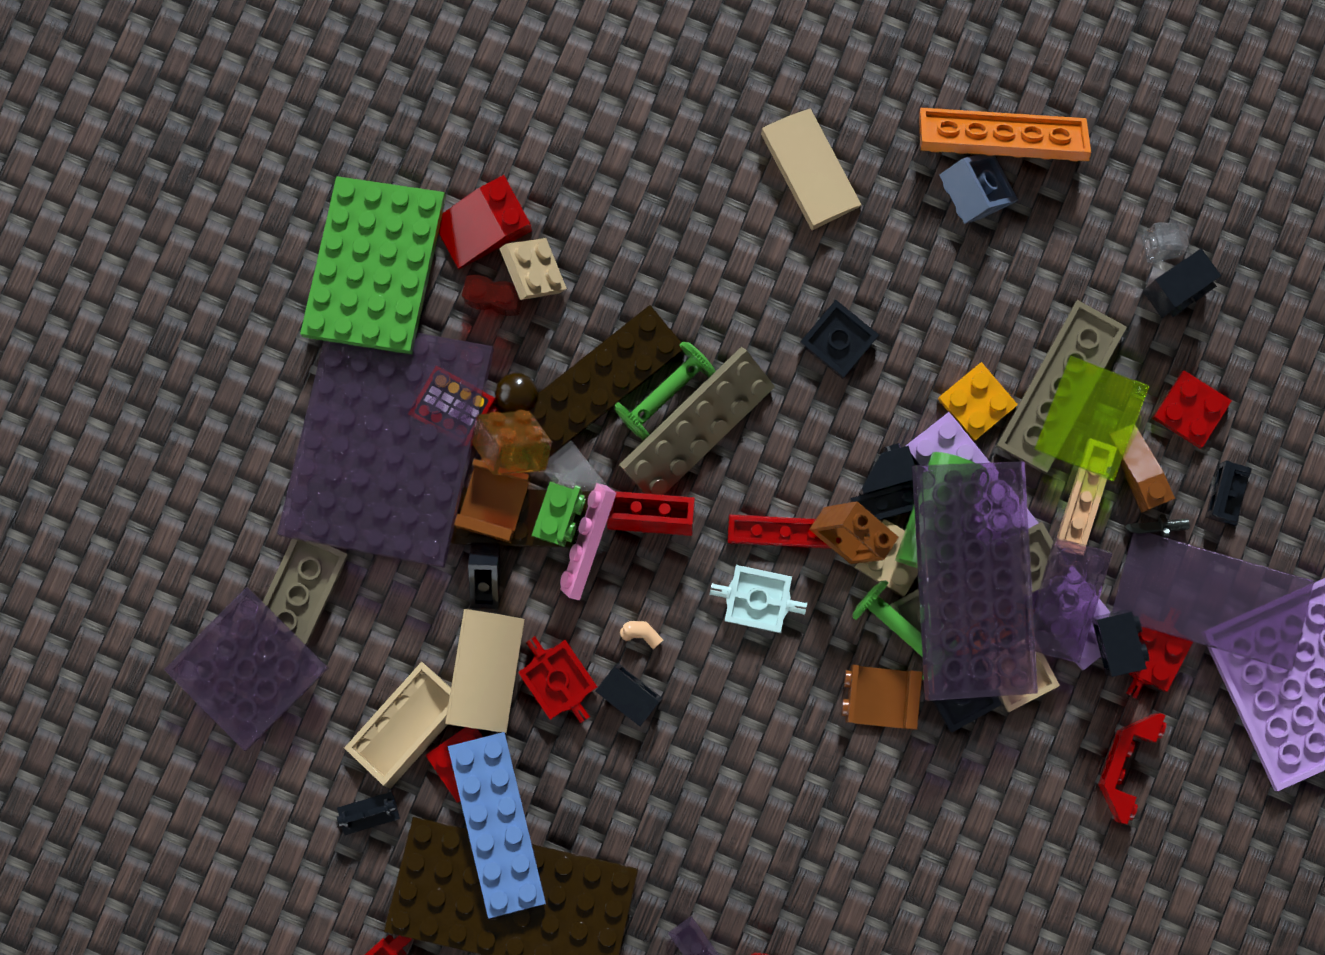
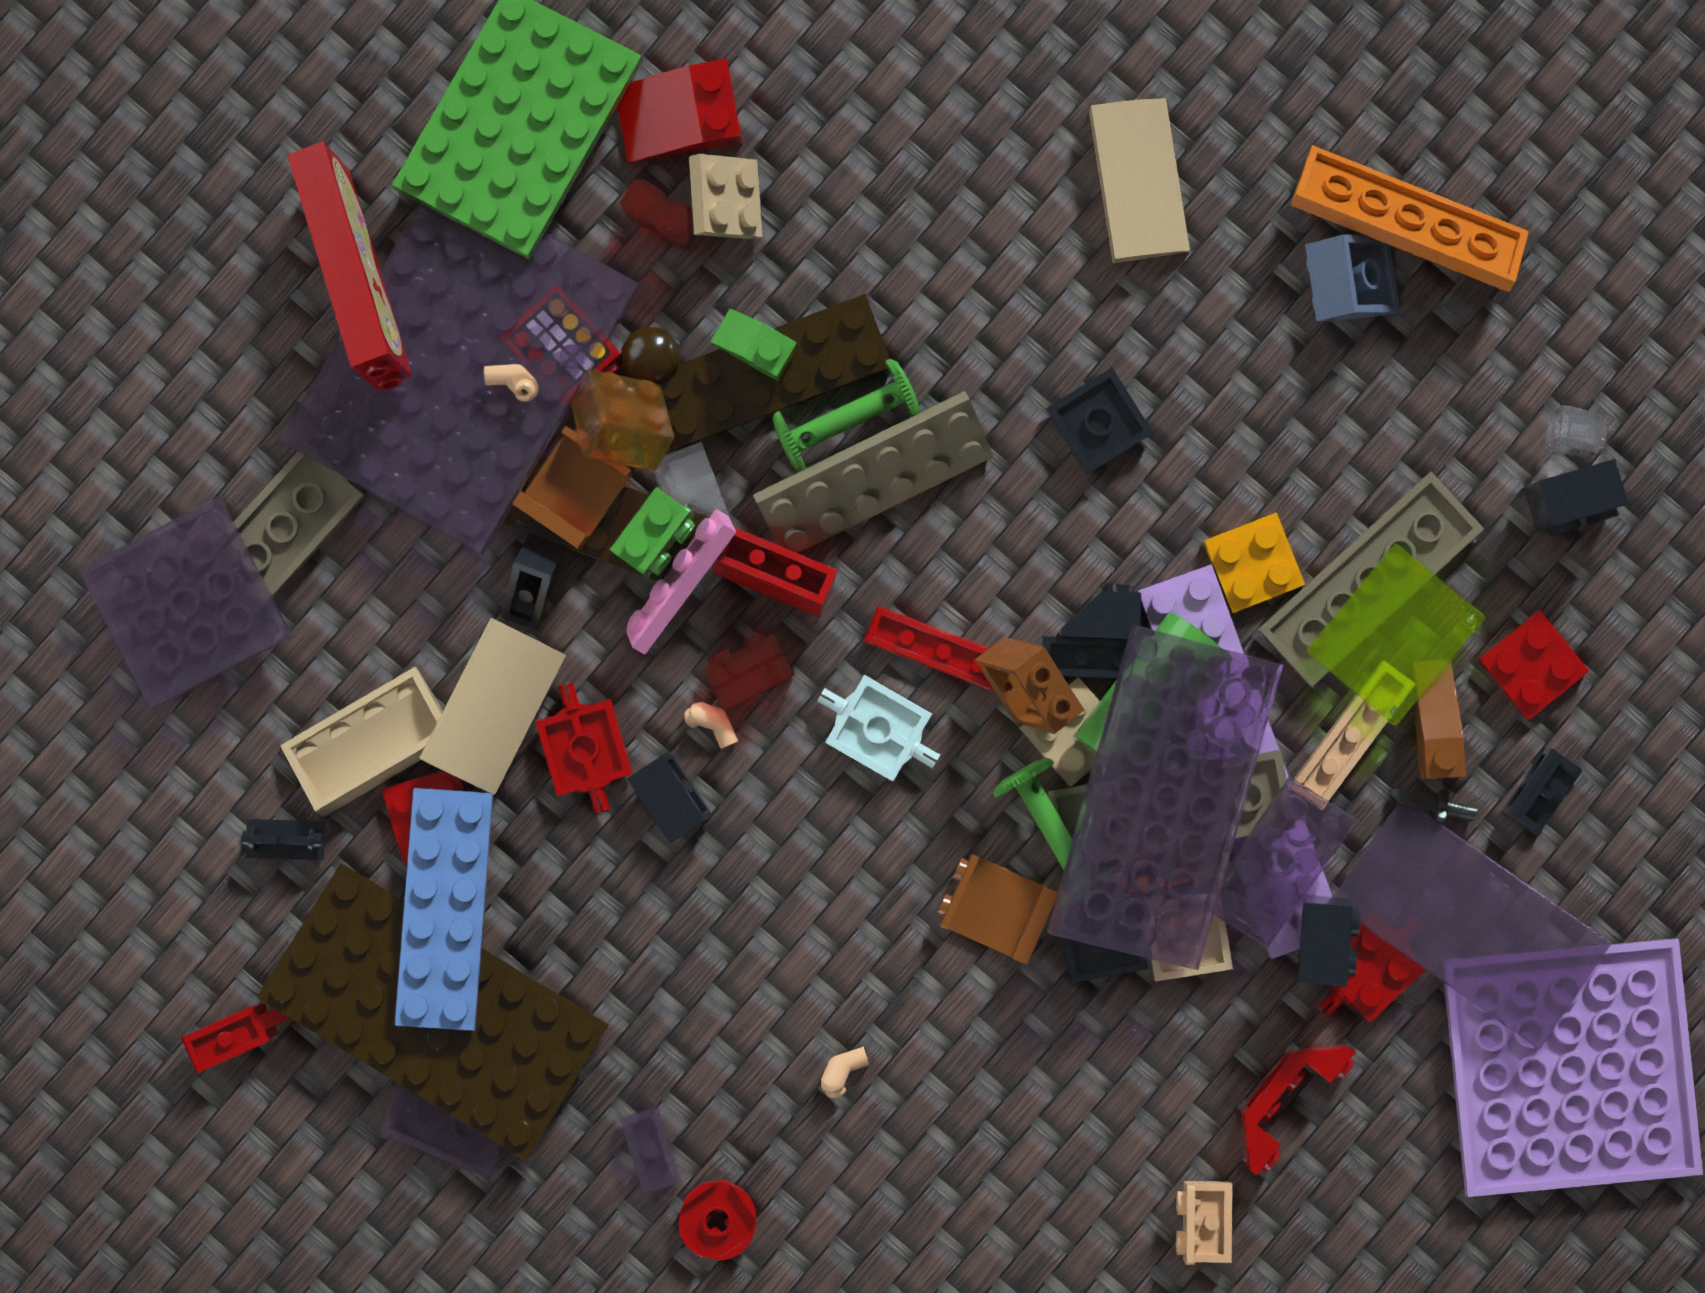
camera: 20 degrees right, 5 degrees up
none -> red brick [287,141,413,390]
none -> light nougat arm [484,364,538,402]
none -> clear red brick [703,631,795,712]
none -> bright green slope [710,309,798,382]
none -> light nougat arm [821,1046,869,1099]
none -> light nougat bracket [1176,1181,1232,1265]

